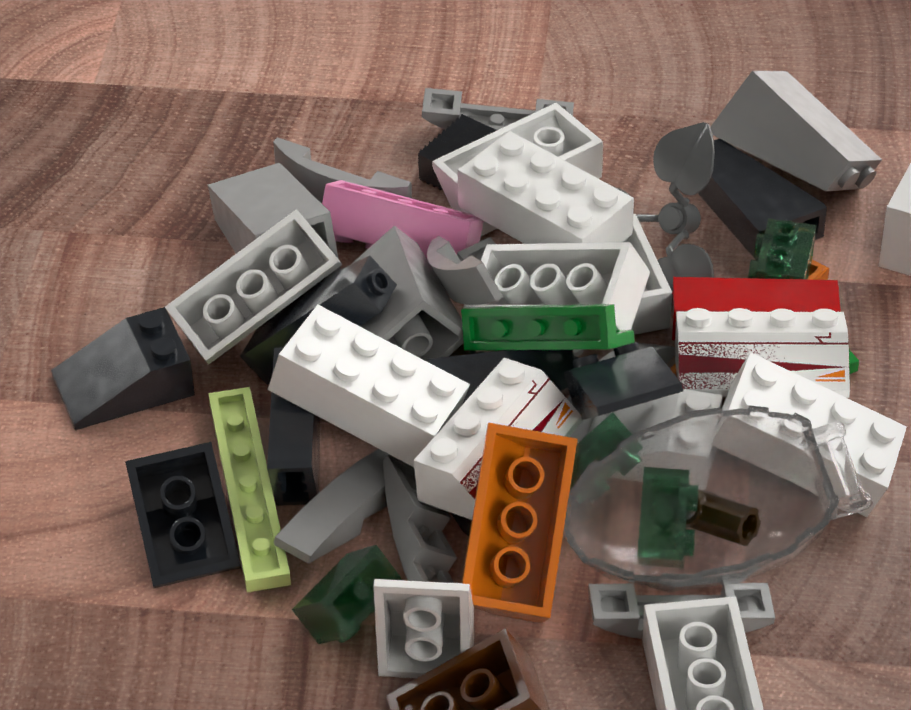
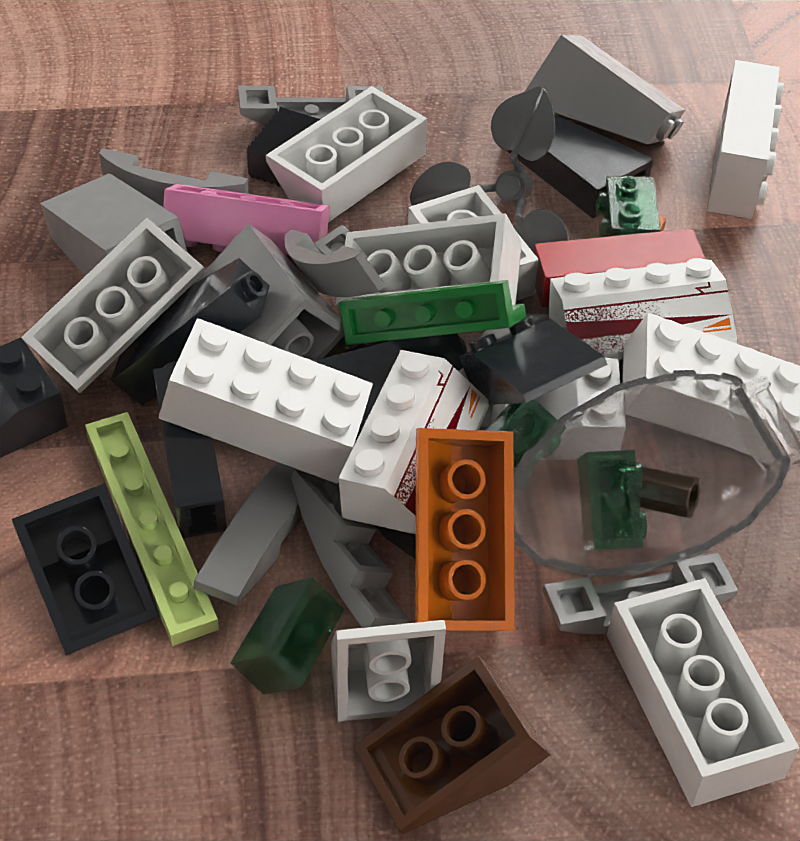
camera: 15 degrees left, 5 degrees up
white brick [457,131,634,244] -> none

